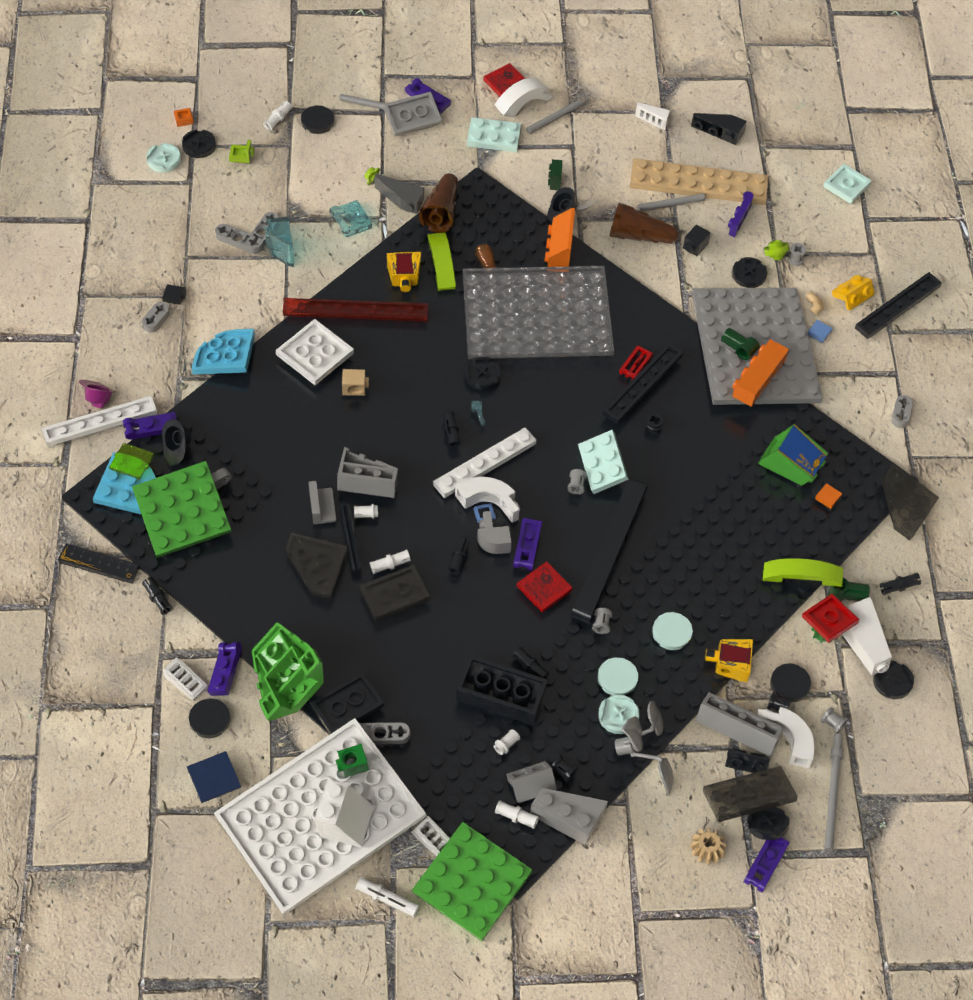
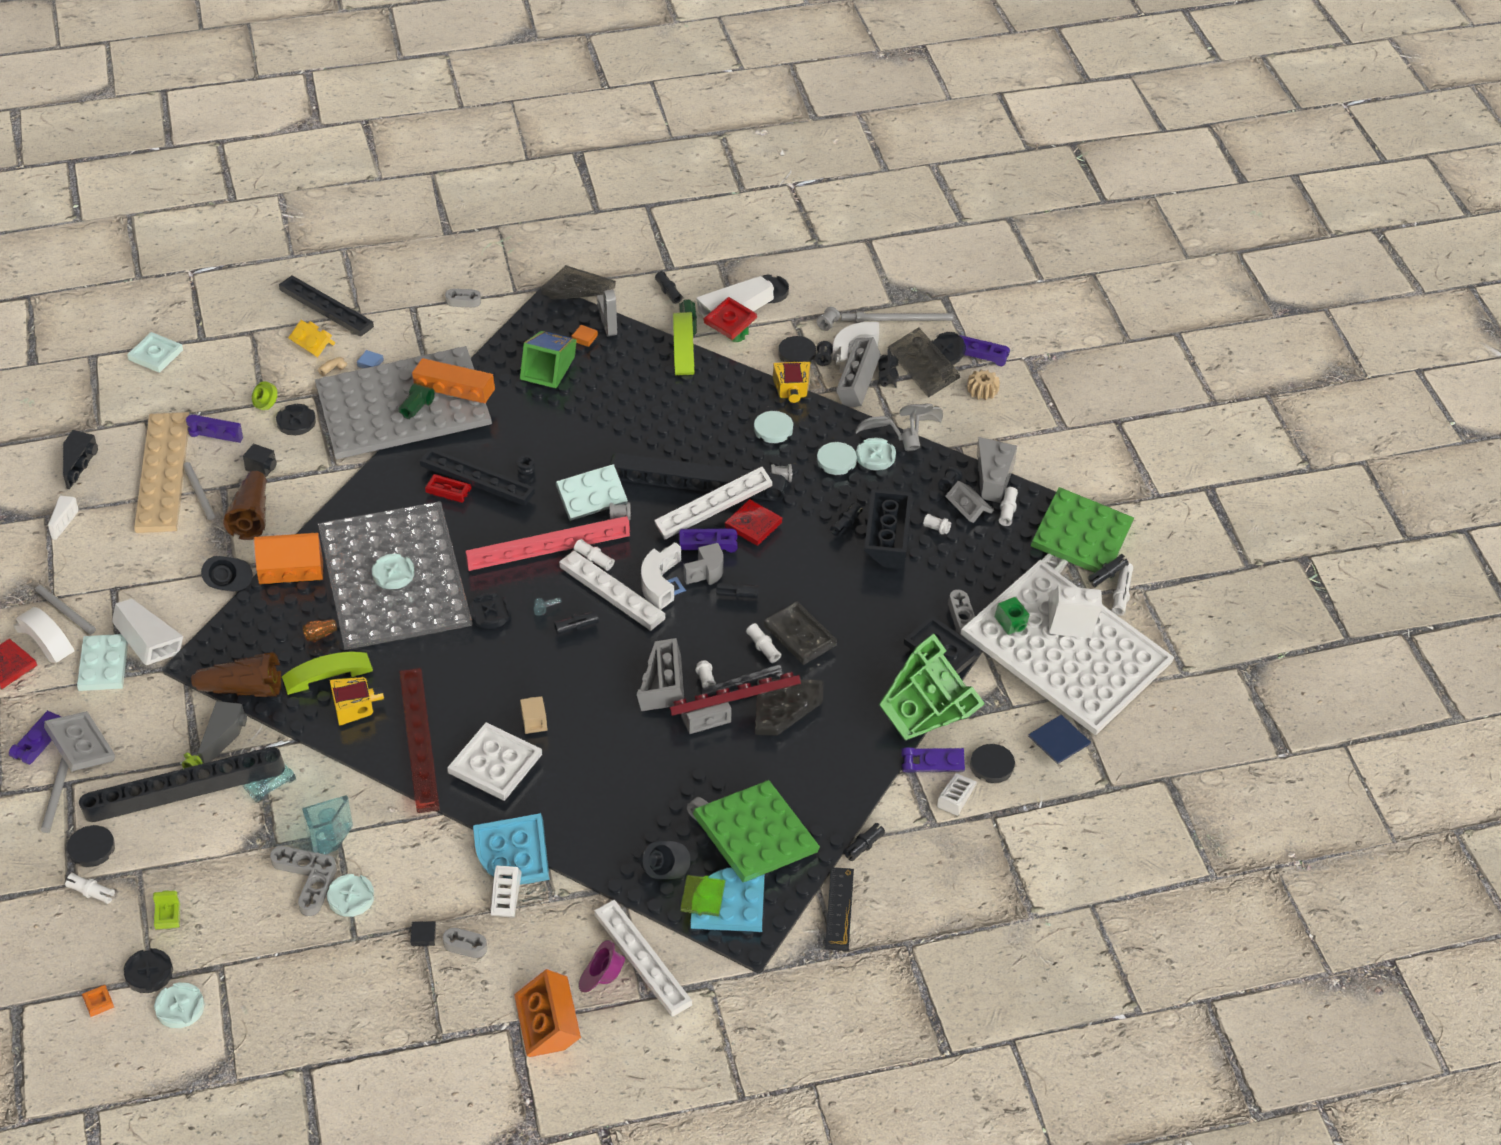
camera: 100 degrees left, 10 degrees down
dark purple plate [123,412,177,440] -> none
dark green piece [548,159,563,190] -> none
light grey bush [788,243,806,266] -> none
none -> black beam [79,747,285,822]
none -> white slope [112,599,183,665]
none -> light aqua tile [327,874,374,917]
none -> light aqua tile [372,554,415,590]
none -> coral plate [465,516,630,571]
none -> white slope [491,866,522,918]
none -> orange slope [514,969,581,1057]
none -> white pin [574,539,615,571]
none -> light grey beam [597,289,617,337]
none -> white plate [654,467,772,540]
none -> dark red plate [669,672,801,716]
none -> black pin [1087,554,1129,588]

